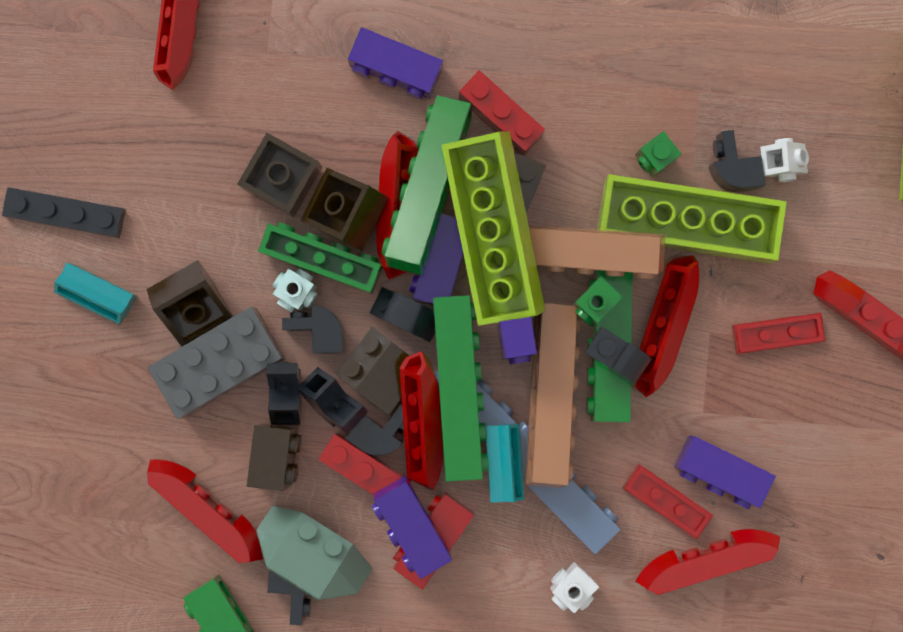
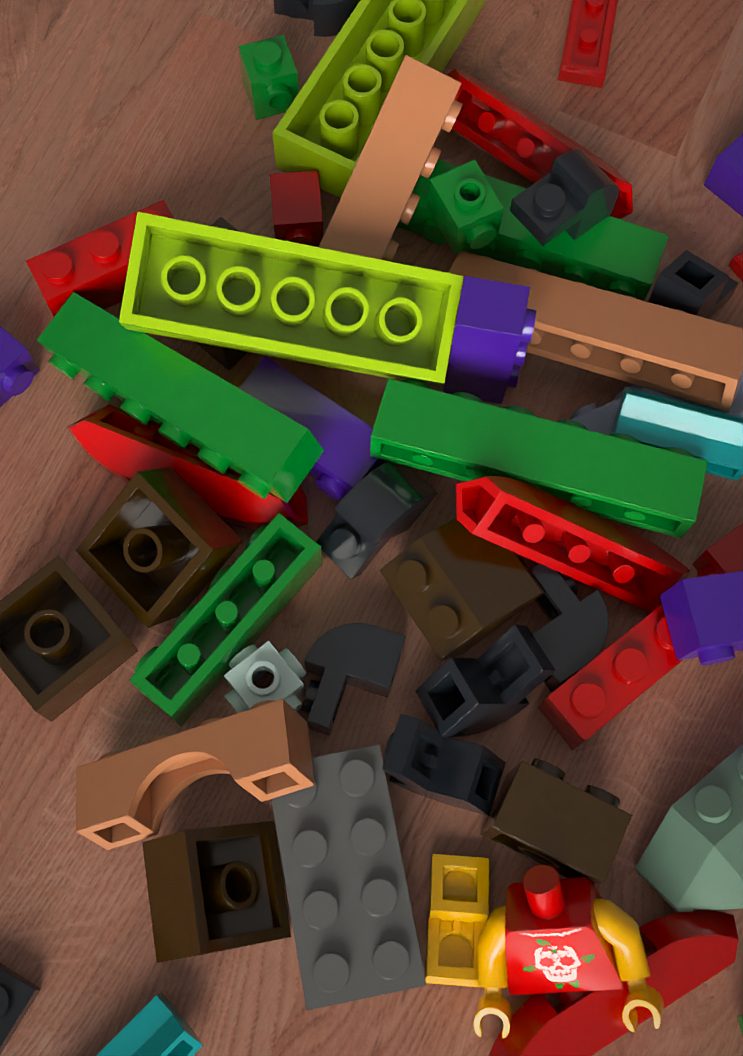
camera: 75 degrees left, 15 degrees down
none -> nougat arch [76,698,315,850]
none -> red brick [269,170,324,247]
none -> yellow slope [425,854,489,987]
none -> torso [473,865,664,1038]
none -> black brick [648,250,738,319]

